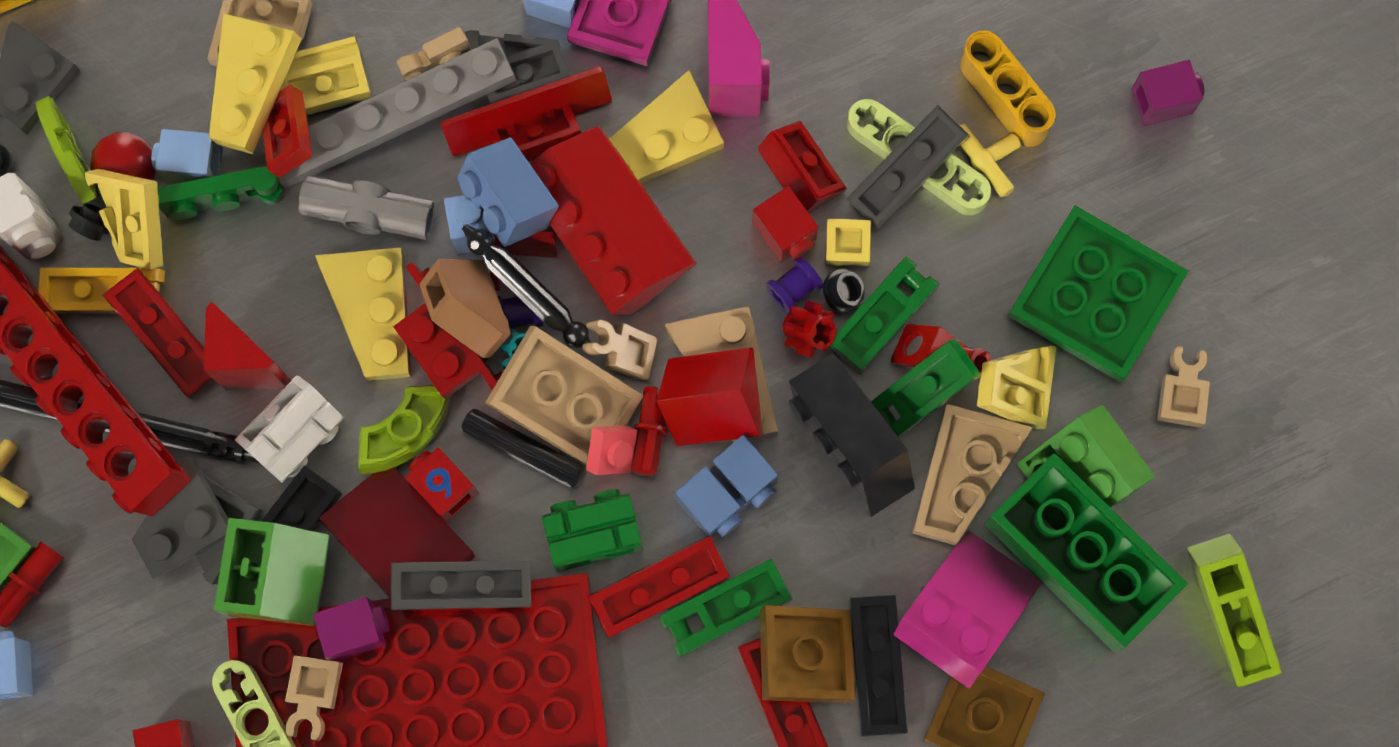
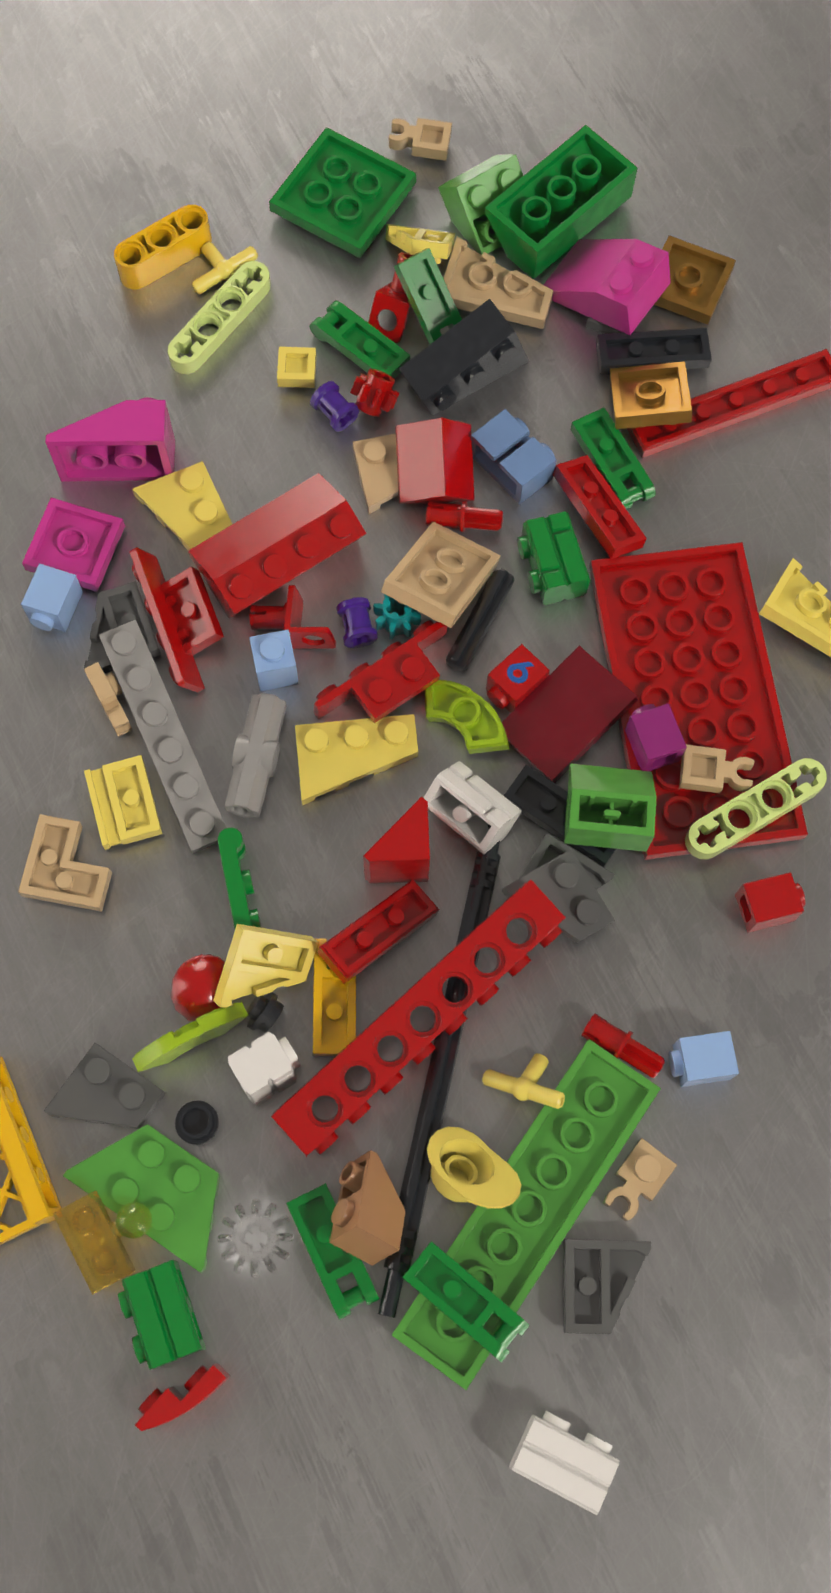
camera: 95 degrees left, 5 degrees down
light blue brick [151,129,223,184] -> none
light yellow wing [209,13,302,154] -> none
red plate [262,84,312,178] -> none
dark grey plate [391,561,531,610] -> none
medium nougat slope [419,259,511,358] -> none
medium blue piece [457,137,559,247] -> none
black wheel [462,224,592,348] -> none
tan plate [582,320,658,381] -> none
coral plate [586,425,637,475] -> none
red brick [752,186,819,263] -> none
red slope [758,121,847,213] -> none
black plate [823,269,865,313] -> none
dark grey tile [846,105,970,229] -> none
magenta brick [1132,59,1205,126] -> none
lime slope [1187,534,1282,688] -> none

